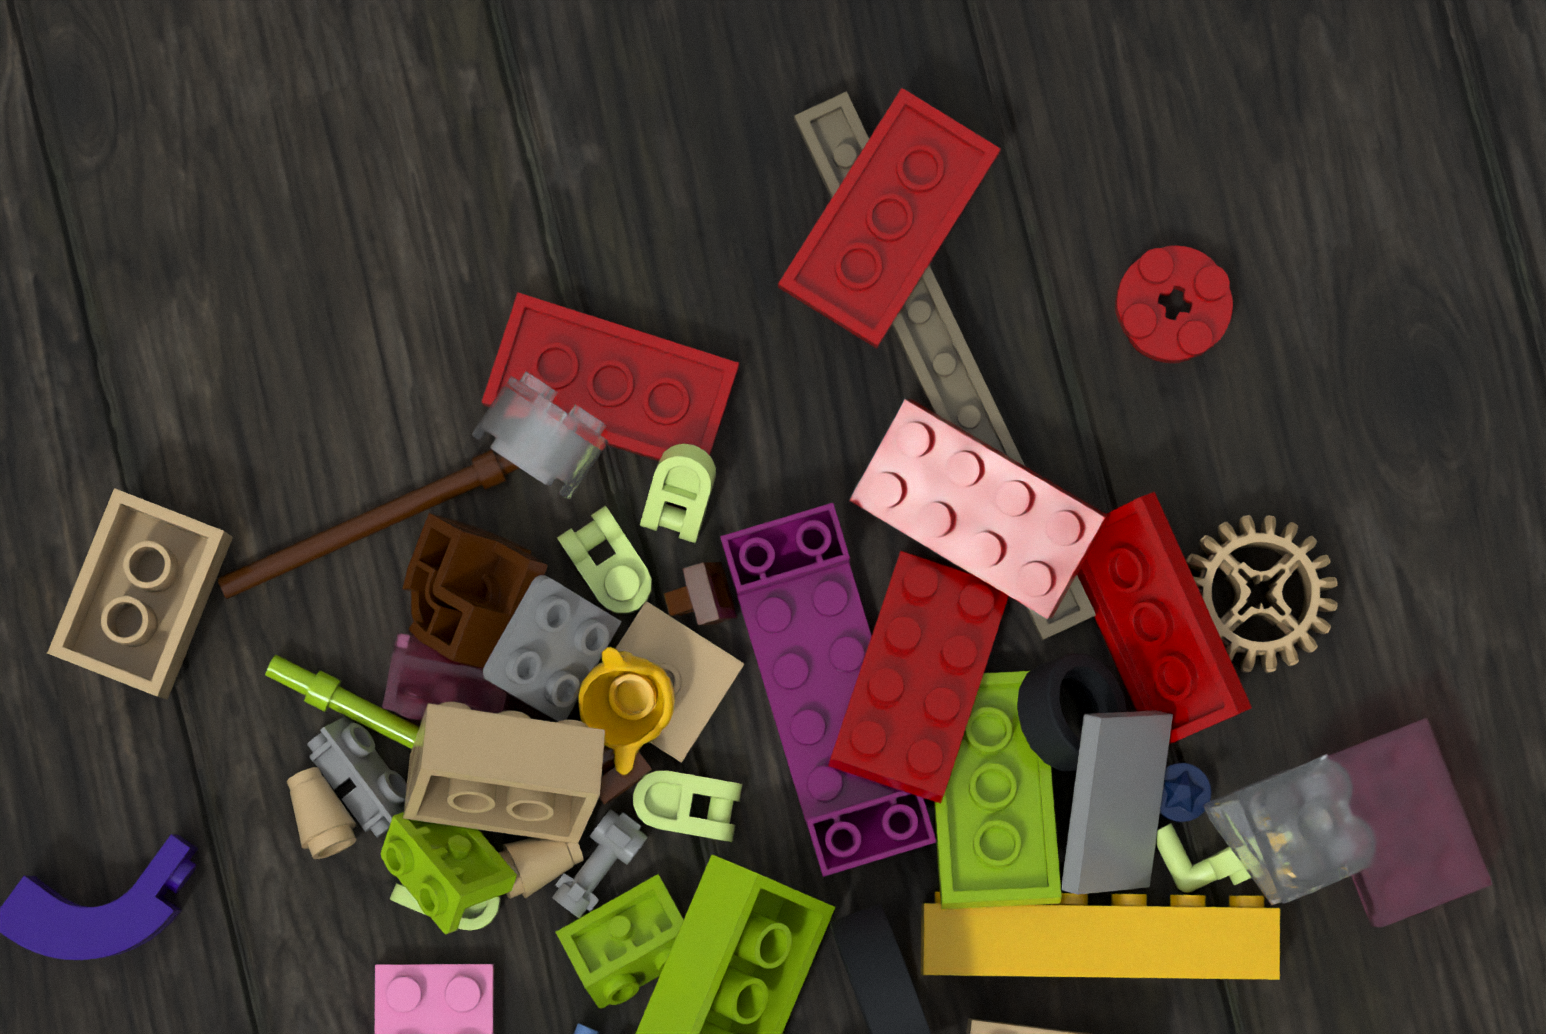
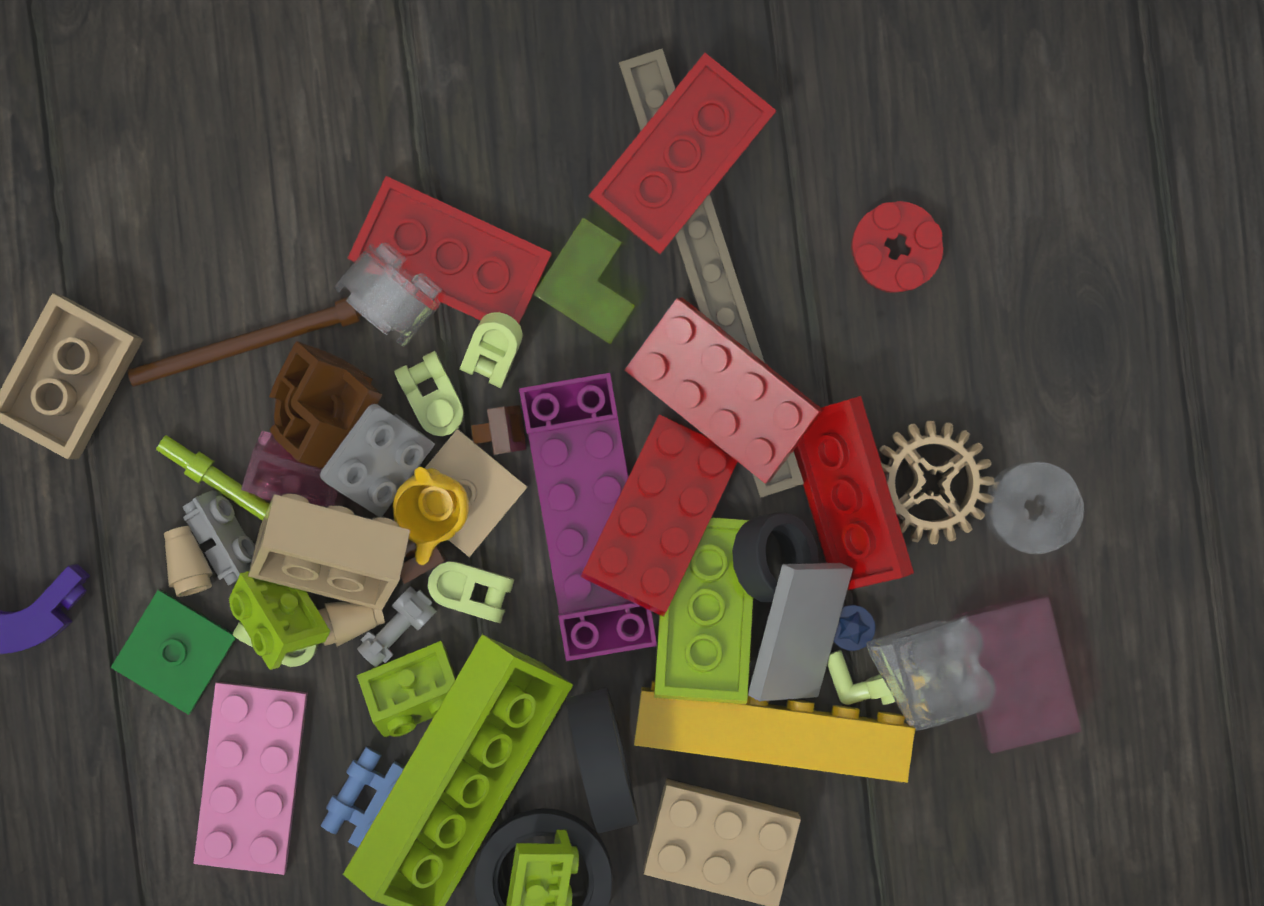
camera: 15 degrees right, 5 degrees up
none -> green plate [111,589,237,715]
none -> clear neon green plate [534,218,635,344]
none -> clear brick [985,462,1084,554]

